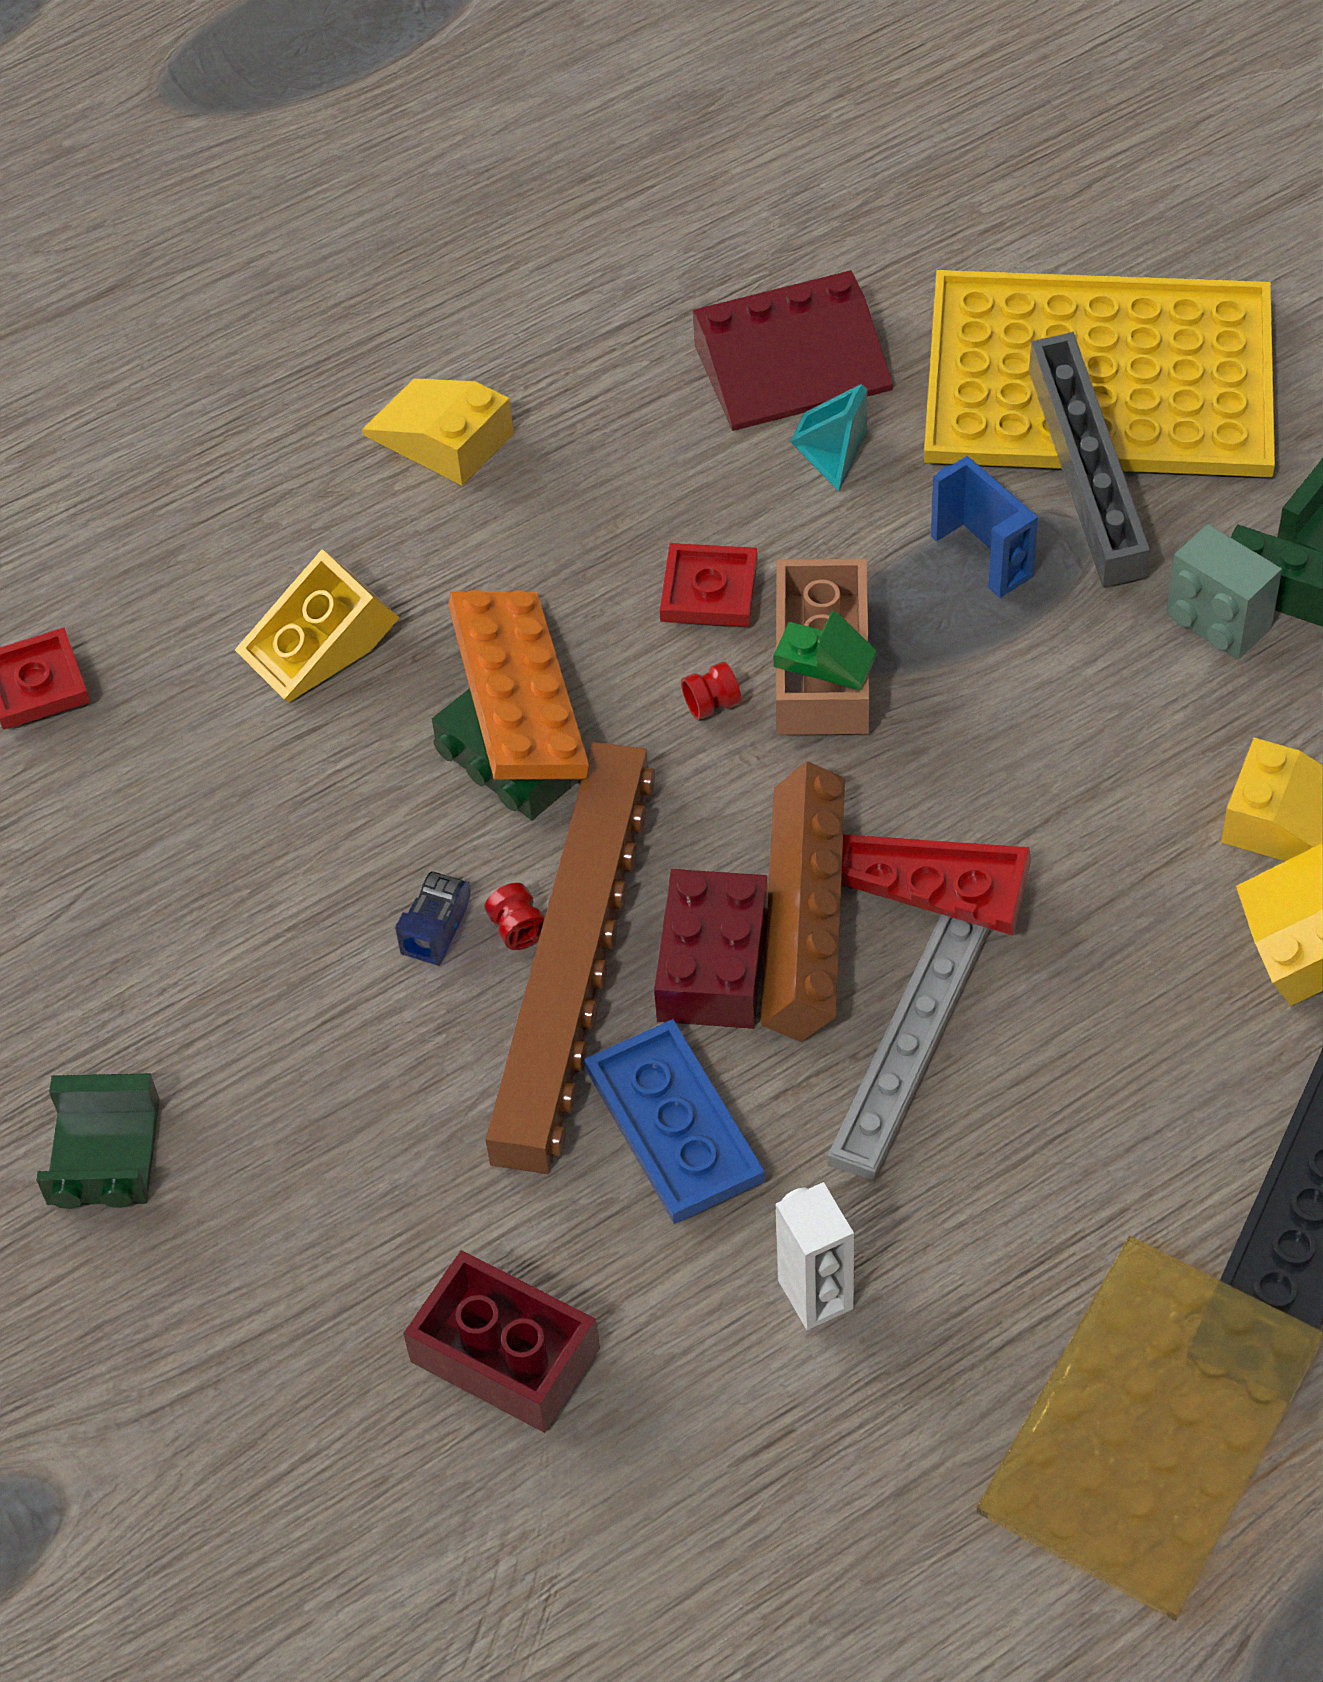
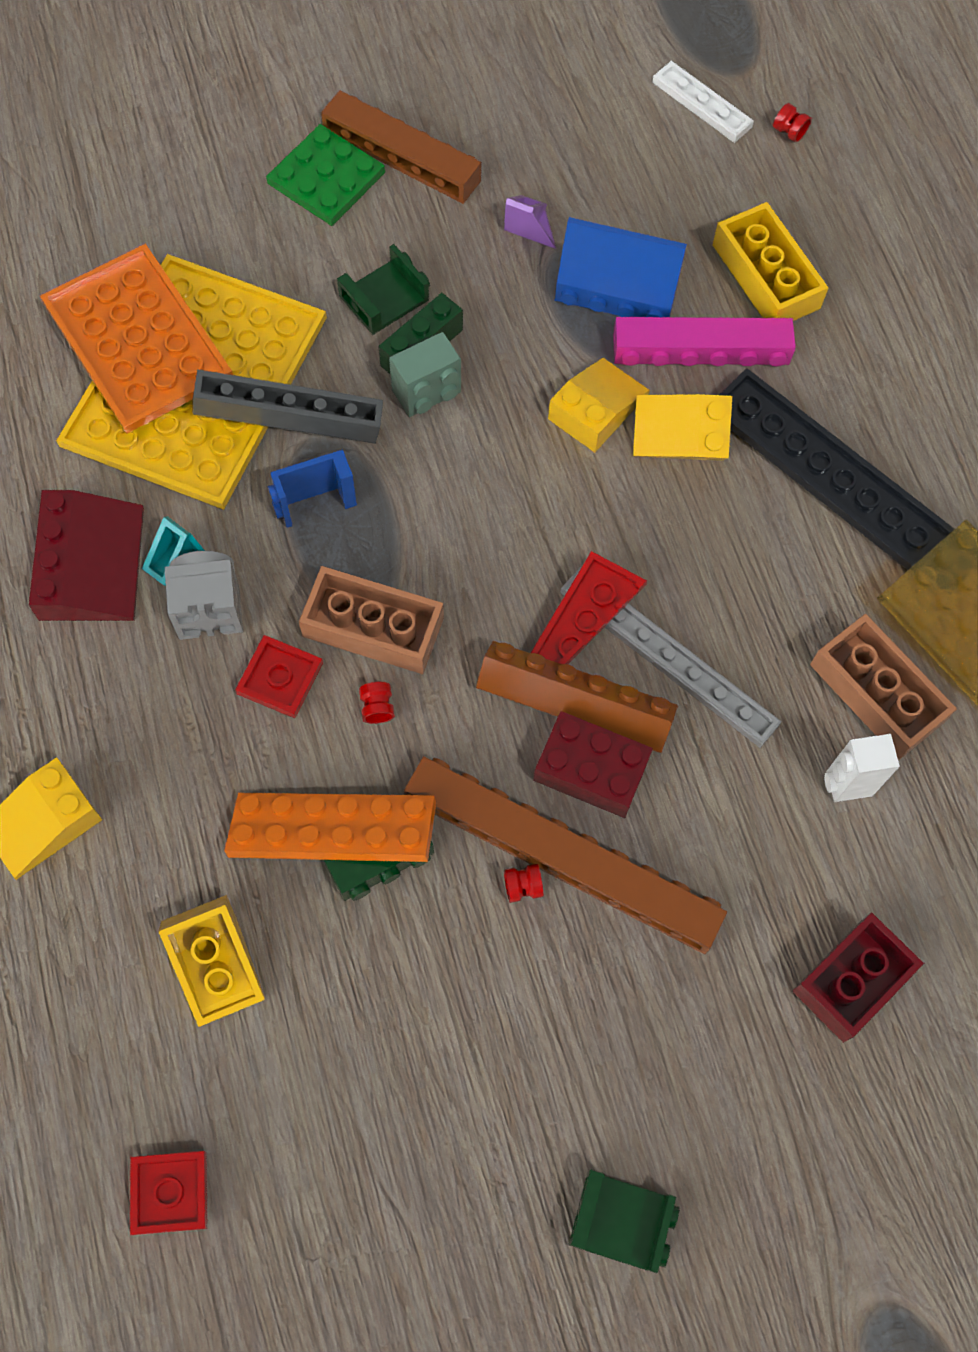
camera: 80 degrees left, 15 degrees up
clear blue leg [395,871,471,966] -> none
blue plate [584,1019,765,1224] -> none
green slope [773,611,877,690] -> none
none -> orange plate [40,243,233,434]
none -> light grey piece [165,551,243,640]
none -> nougat brick [810,613,957,760]

